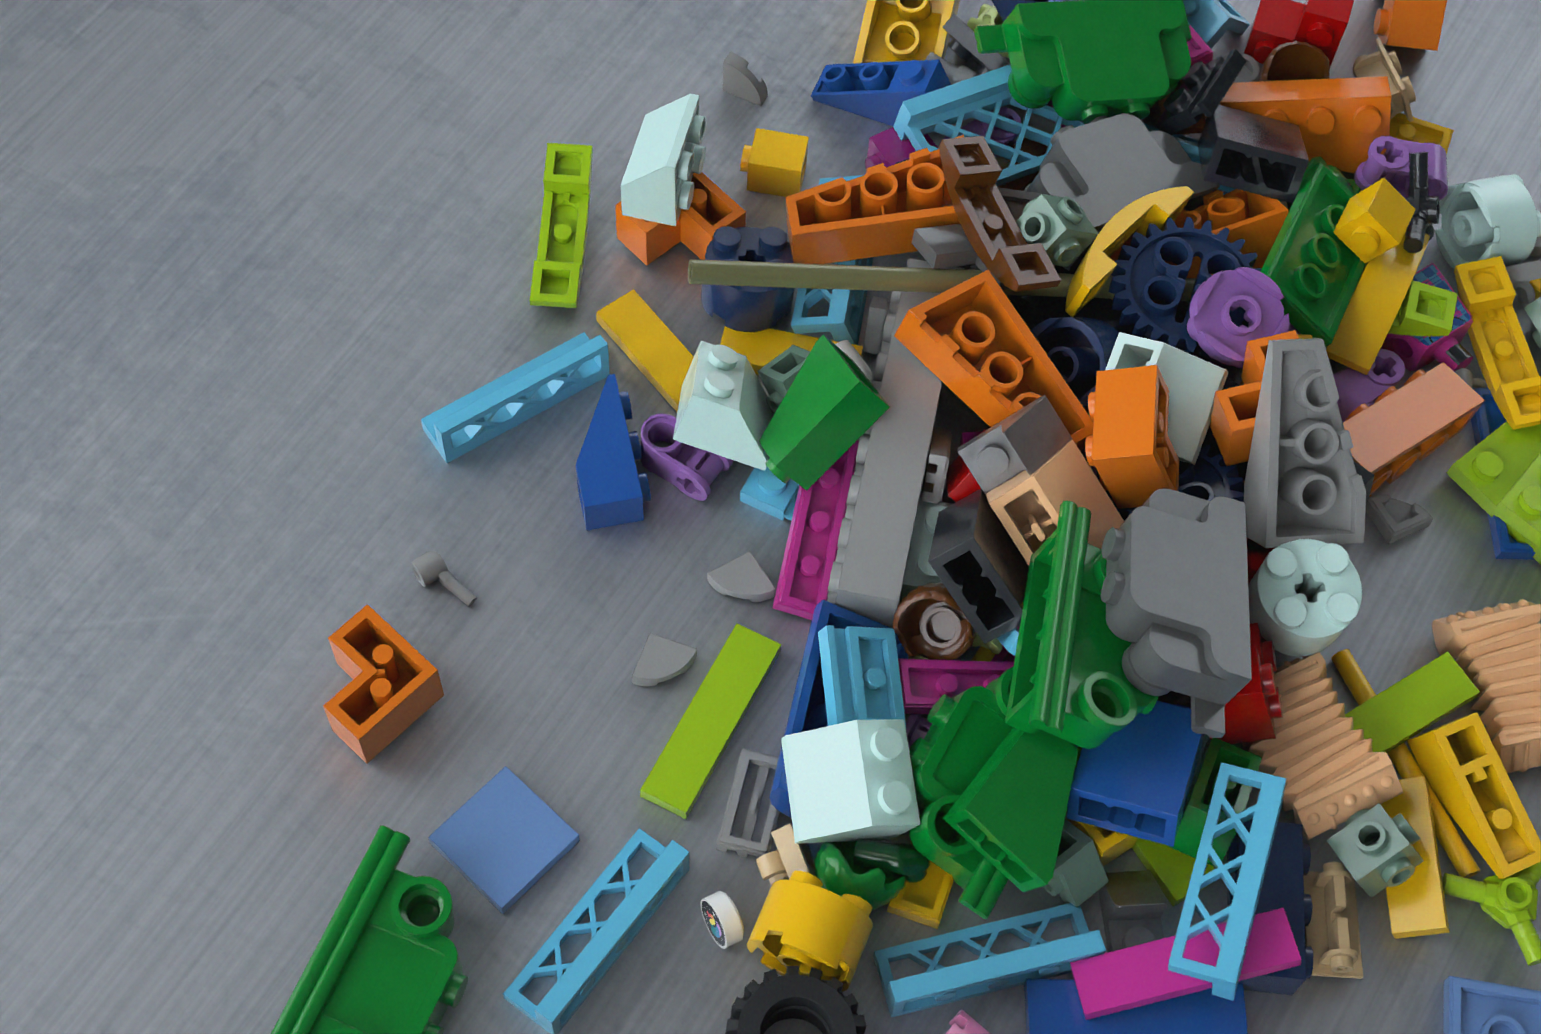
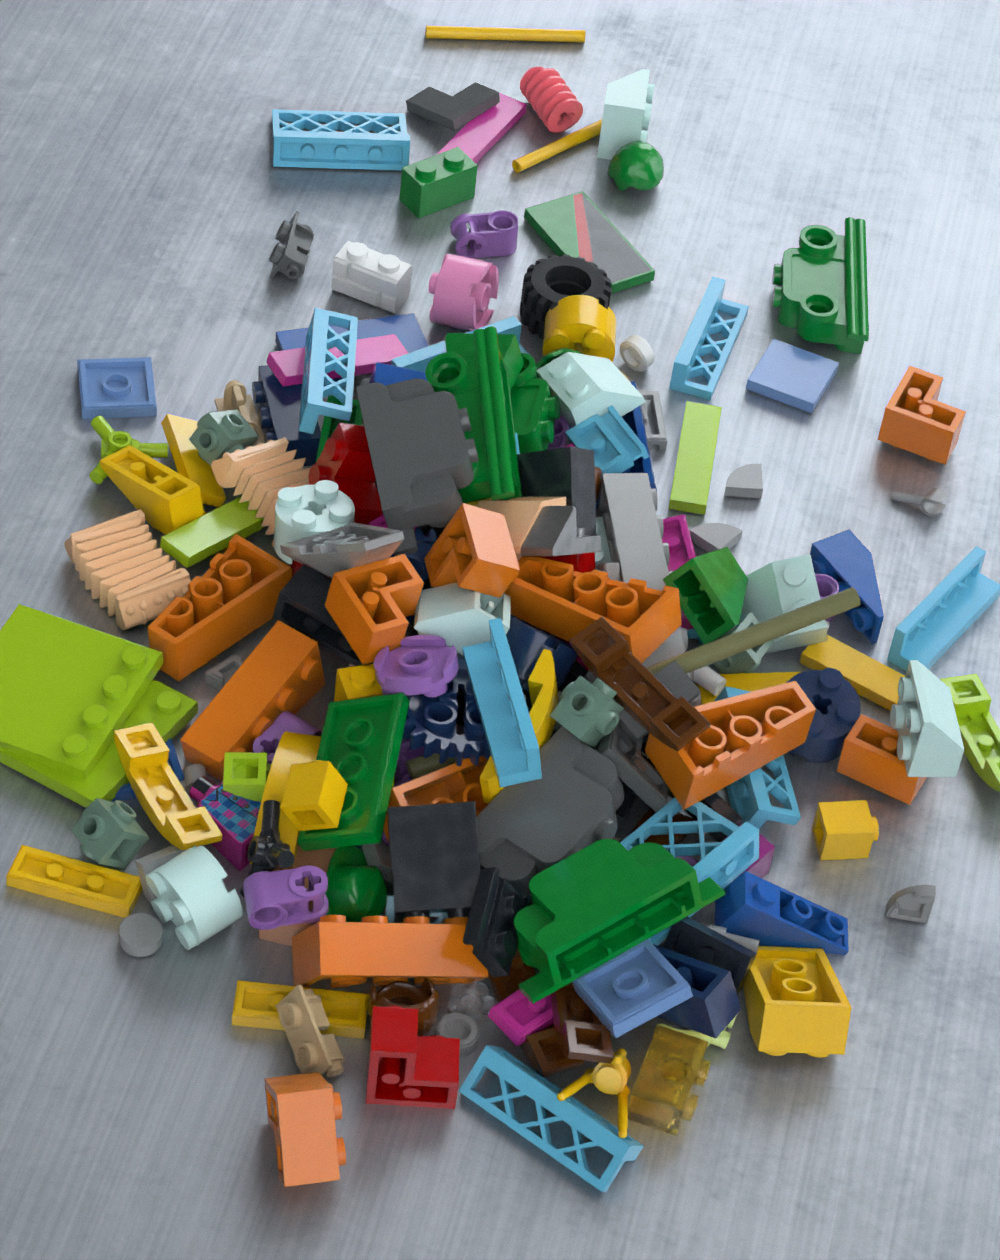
camera: 160 degrees right, 15 degrees down
none -> orange wedge [147,534,292,682]
none -> medium azure fence [462,617,542,788]

